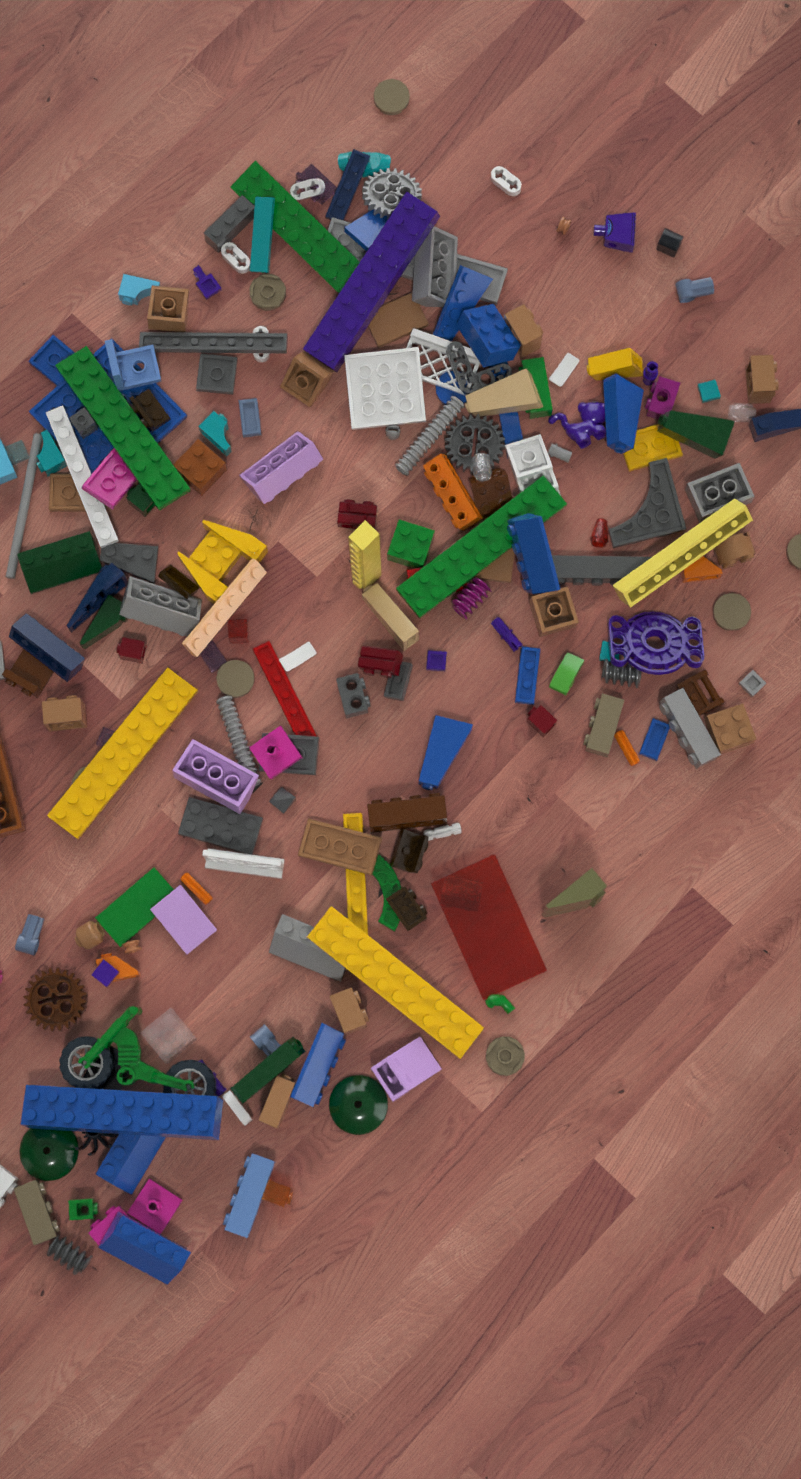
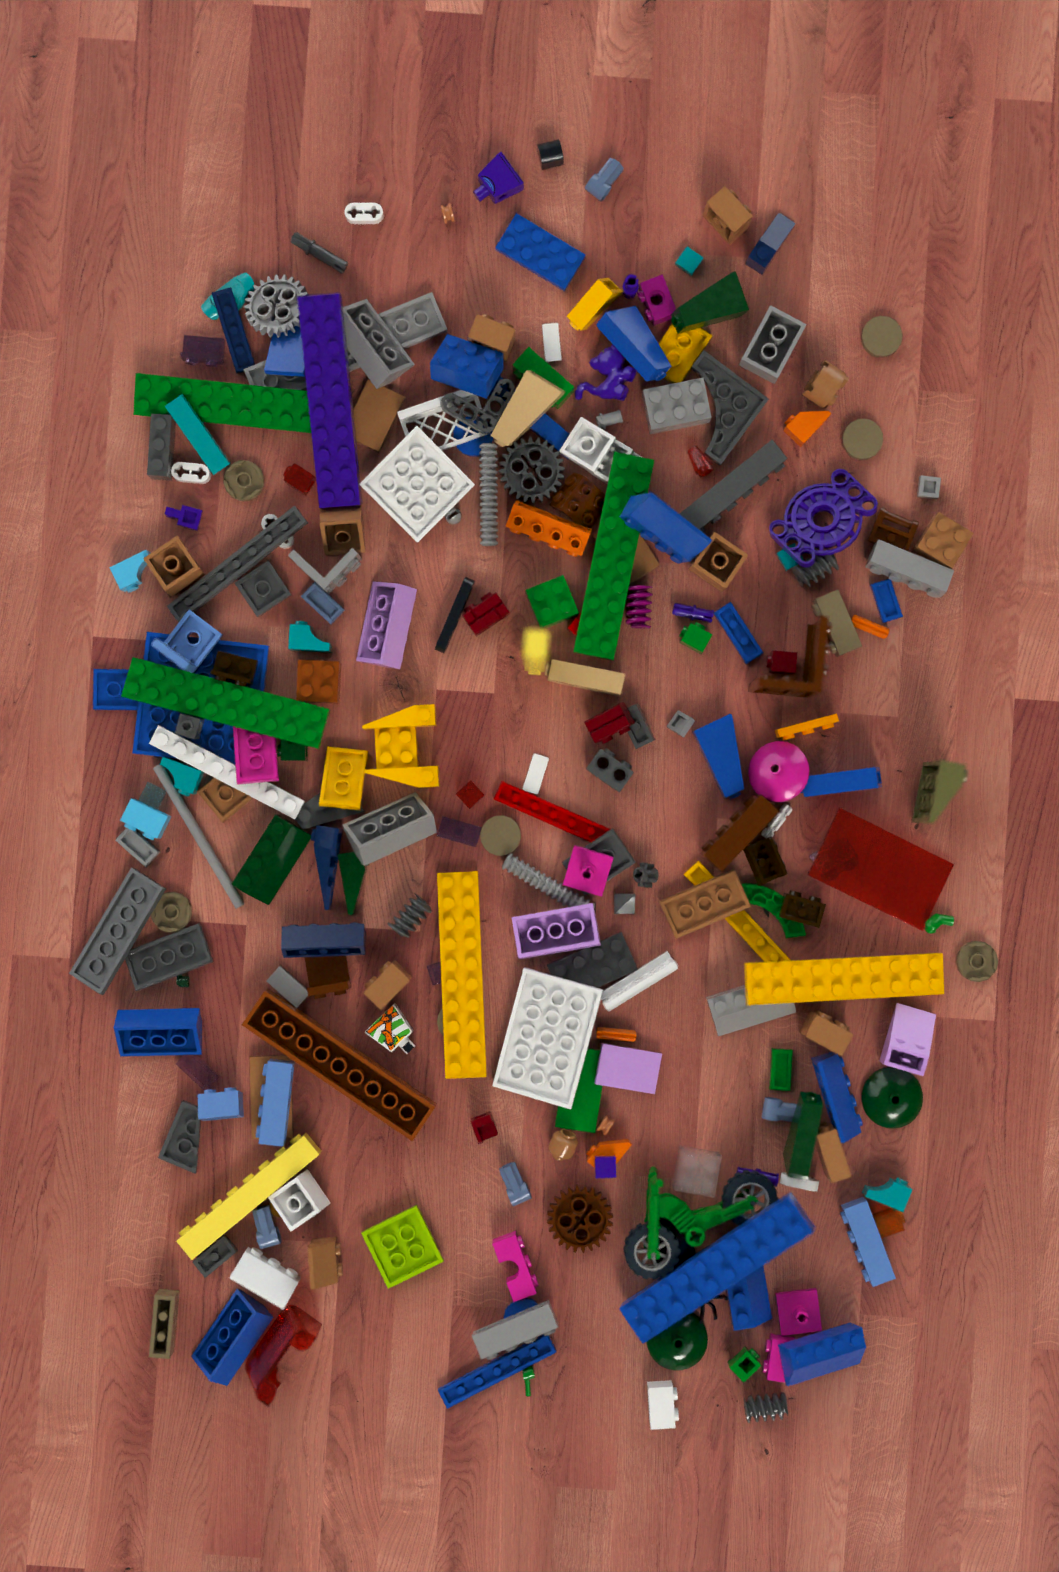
camera: 40 degrees left, 10 degrees up
dark tan brick [14,1180,60,1245] -> none
dark red brick [116,637,147,664] -> none
dark brown tile [158,565,199,599] -> none
light nougat plate [182,559,267,657] -> none
white beam [290,178,325,200] -> none
dark tan tile [374,79,410,115] -> none
dark purple tile [426,650,447,672] -> none
blue wing [433,265,493,341] -> none
clear brick [472,453,492,482] -> none
bright green slope [549,652,584,695] -> none
light yellow brick [613,498,753,608] -> none
clear brick [728,403,756,422] -> none
none -> clear red brick [283,463,316,496]
none -> light grey bracket [288,548,362,595]
none -> dark grey axle [291,232,348,274]
none -> yellow tile [319,746,368,810]
none -> torso [365,1003,415,1054]
none -> dark grey piece [388,893,432,938]
none -> black beam [435,577,475,653]
none -> dark red panel [470,1111,498,1144]
none -> white plate [492,967,603,1109]
none -> blue plate [495,213,586,292]
none -> dark grey gear [633,863,659,888]
none -> light grey brick [642,377,712,435]
none -> light grey plate [666,710,695,738]
none -> green brick [679,622,713,654]
none -> reddish brown bracket [748,616,832,698]
none -> dark pink dish [748,741,810,802]
none -> green tile [769,1048,793,1091]
none -> light orange plate [775,714,839,741]
none -> blue slope [801,767,882,797]
none -> teal arch [862,1177,913,1212]

